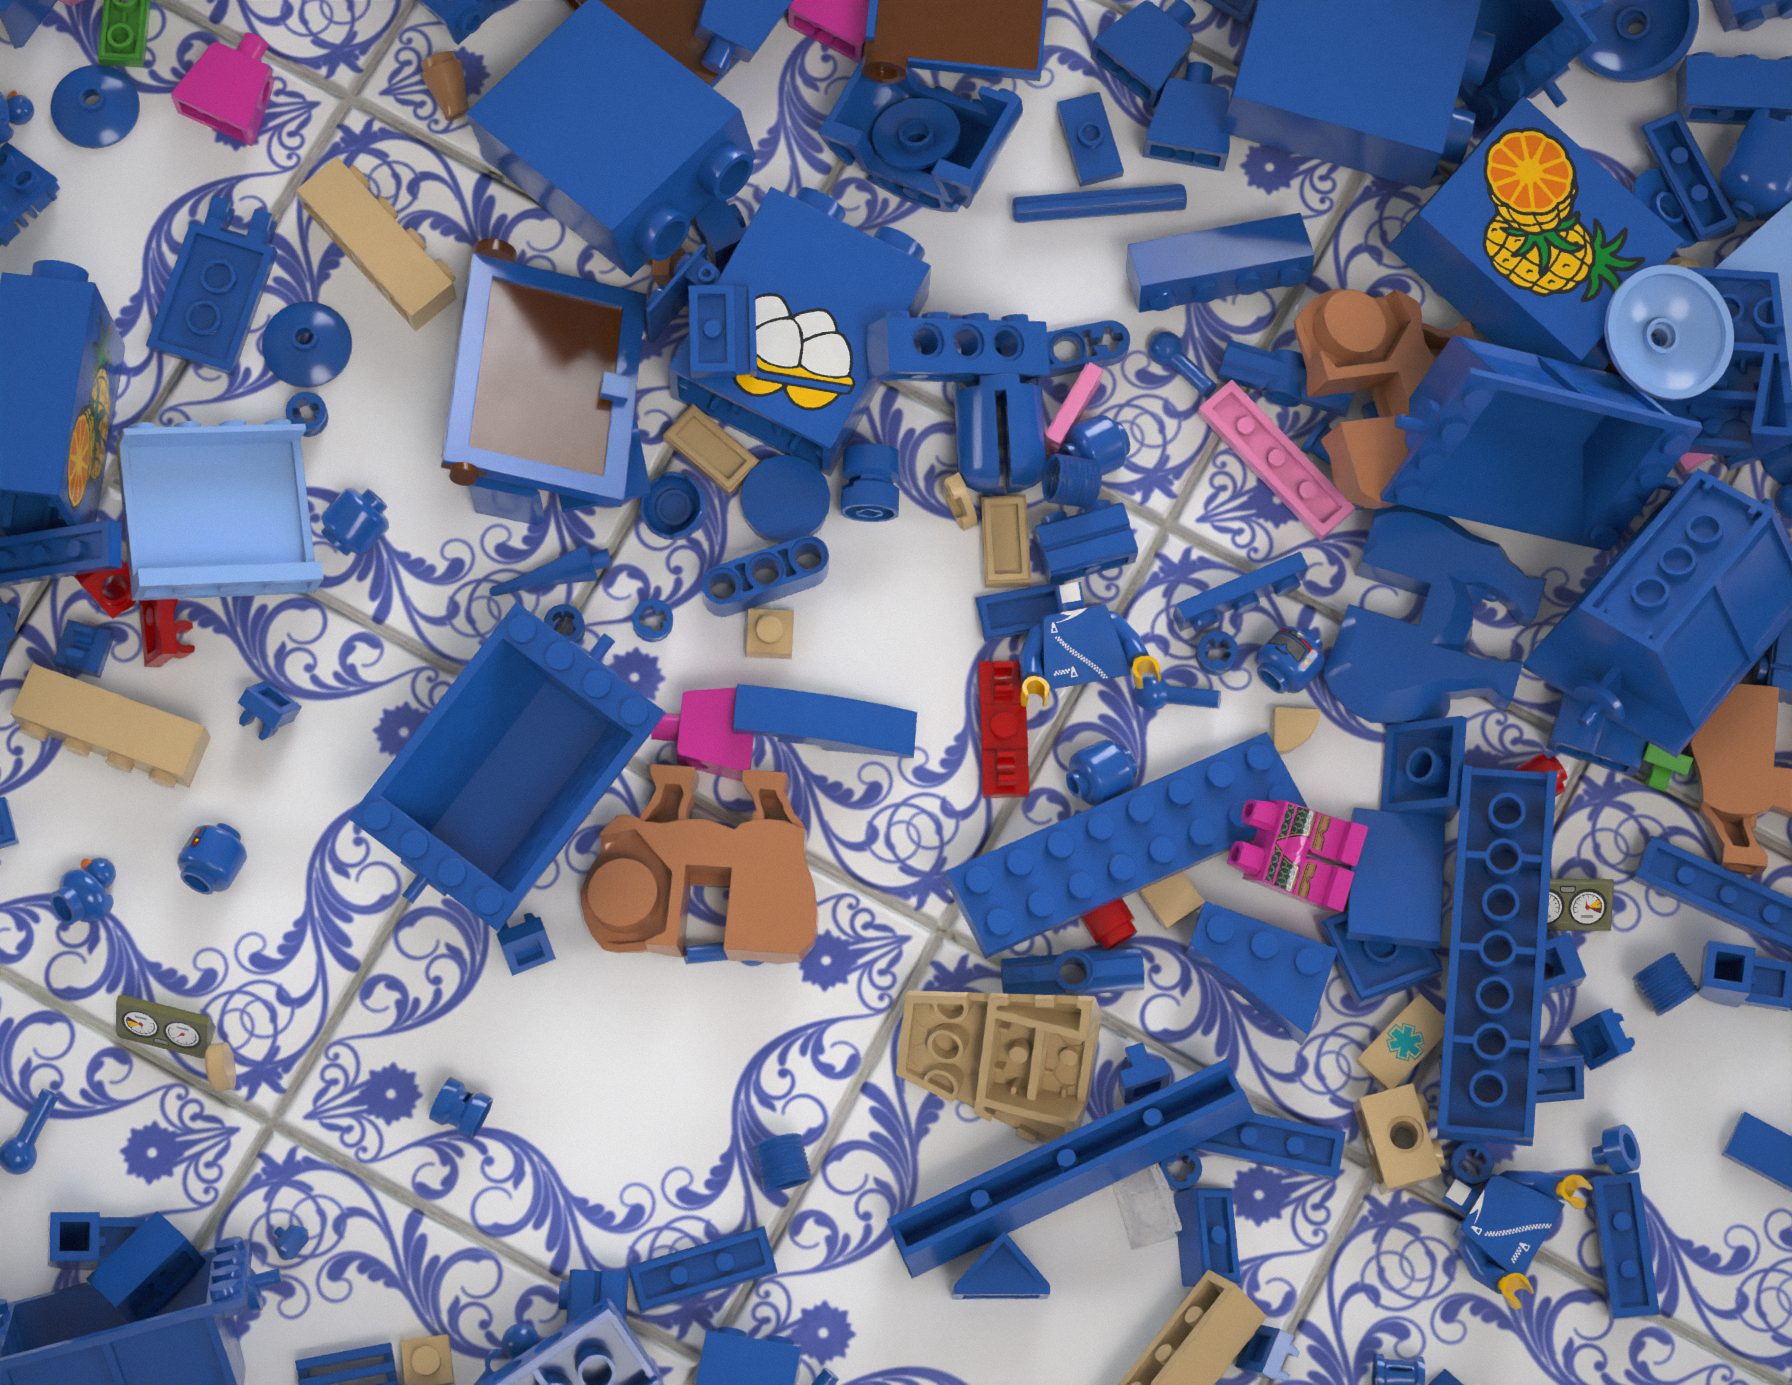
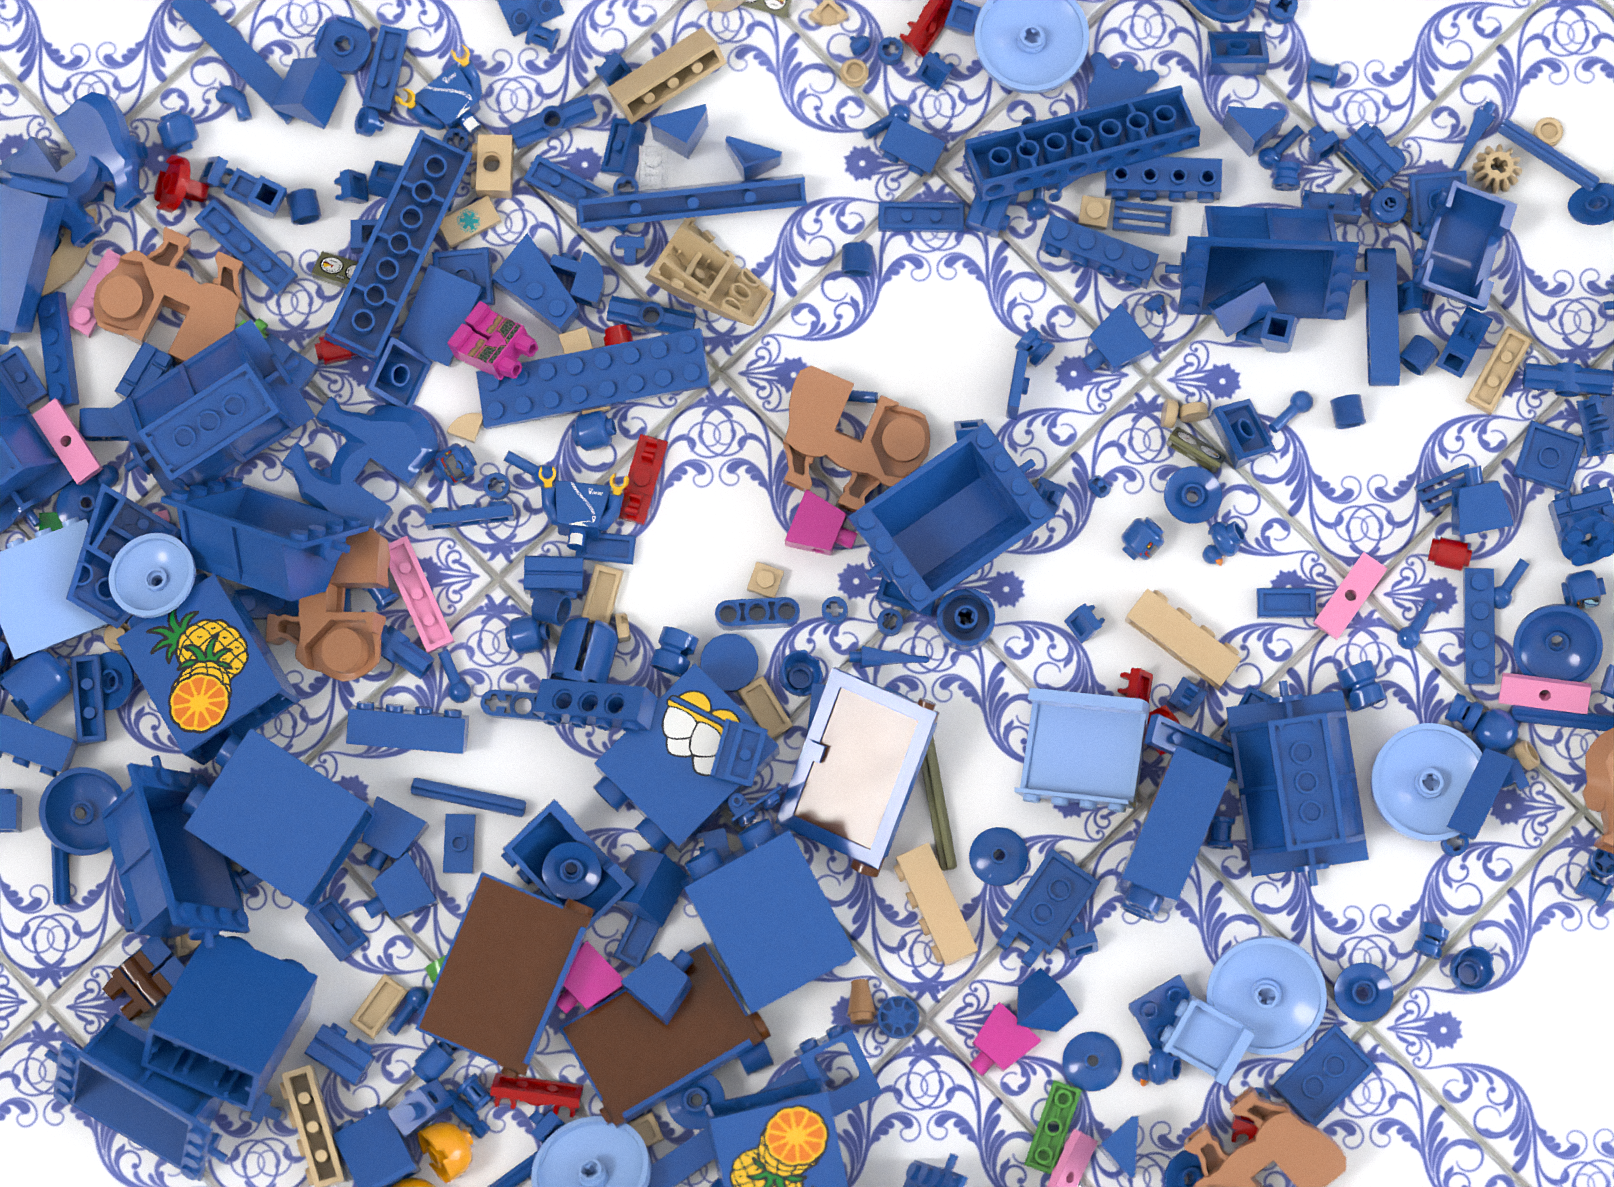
camera: 155 degrees left, 5 degrees up
blue bush [285,391,329,437] -> none
blue head [321,488,389,556] -> none
blue slope [732,684,917,758] -> none
bright pink tile [1045,362,1103,455] -> none
none -> blue slope [272,57,347,130]
none -> blue plate [314,16,372,75]
none -> blue piece [508,94,597,150]
none -> blue brick [549,252,605,310]
none -> blue tile [612,914,660,968]
none -> blue slope [615,850,688,928]
none -> blue slope [650,104,709,159]
none -> blue wheel [877,996,919,1039]
none -> olive axle [921,736,957,871]
none -> blue brick [936,588,995,652]
none -> blue plate [1006,349,1030,420]
none -> blue slope [1017,968,1079,1032]
none -> blue tile [1035,477,1067,515]
none -> blue brick [1039,214,1159,289]
none -> blue tile [1066,922,1099,960]
none -> blue torso [1081,304,1155,374]
none -> blue rock [1088,475,1111,498]
none -> blue dish [1164,466,1222,524]
none -> tan tile [1178,402,1209,423]
none -> blue slope [1209,399,1276,469]

